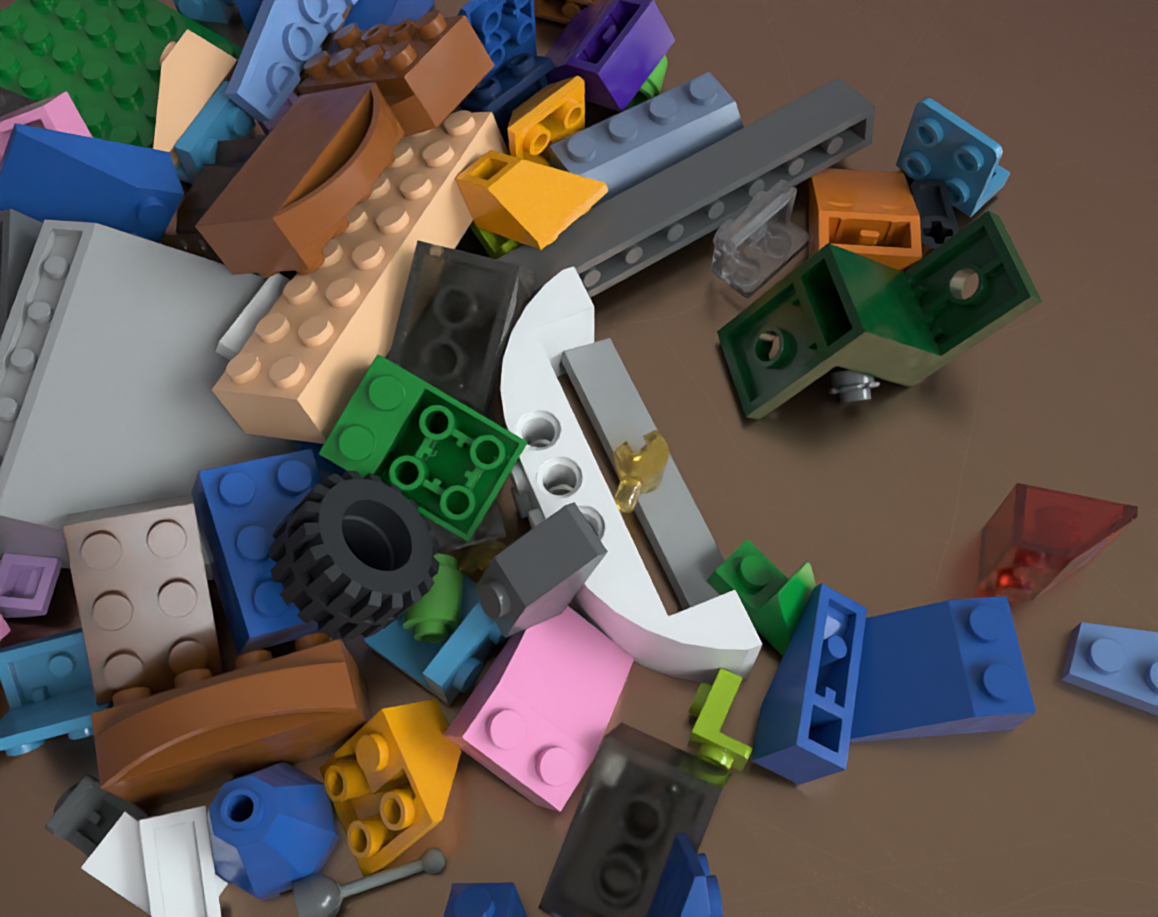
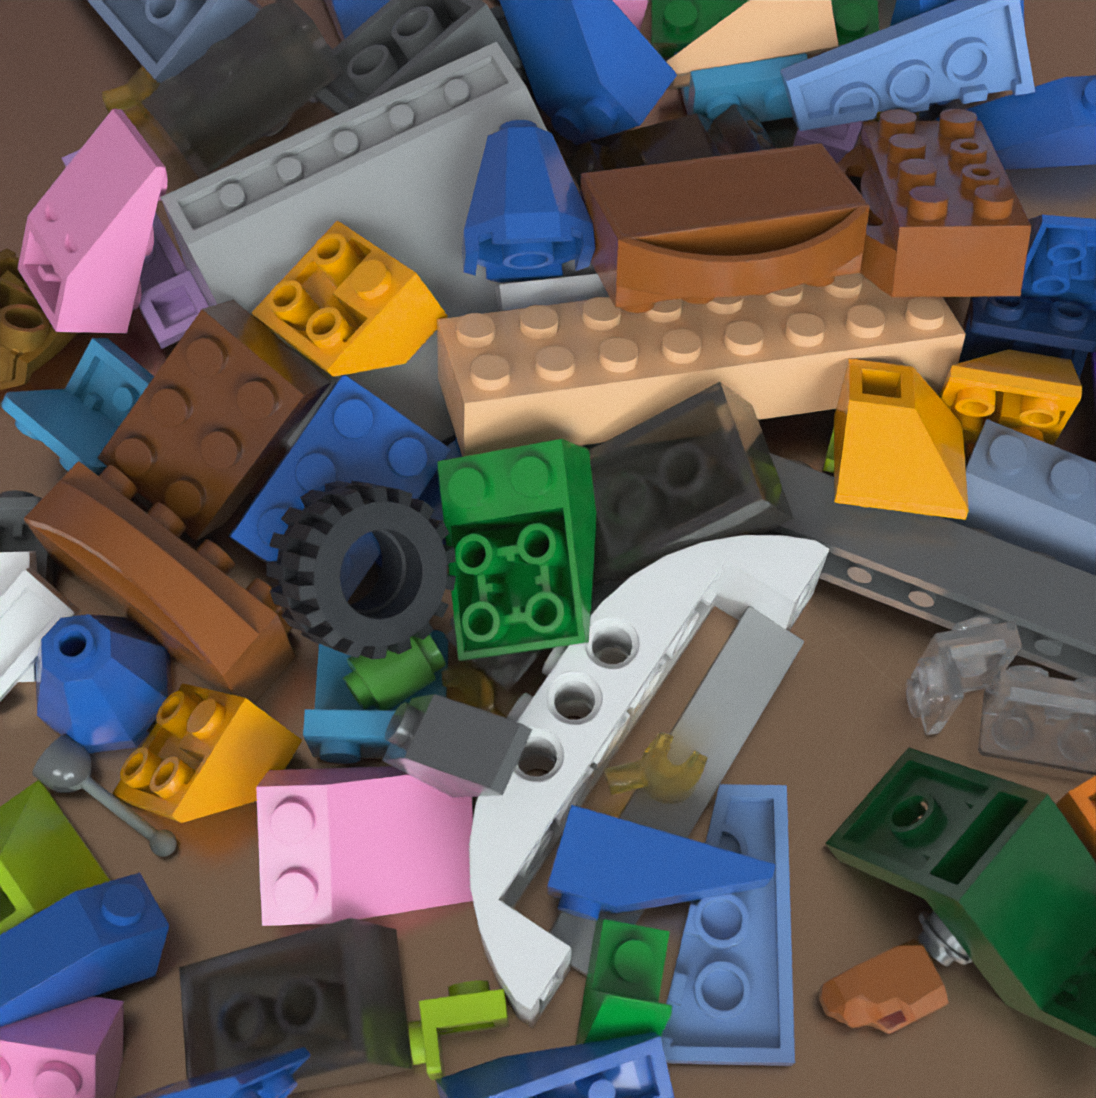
camera: 55 degrees right, 5 degrees up
none -> light orange slope [251,220,448,377]
none -> blue cone [462,120,595,283]
none -> blue slope [547,805,776,921]
none -> medium blue wing [660,784,795,1066]
none -> dark orange rock [819,939,949,1034]
none -> clear bracket [906,617,1022,735]

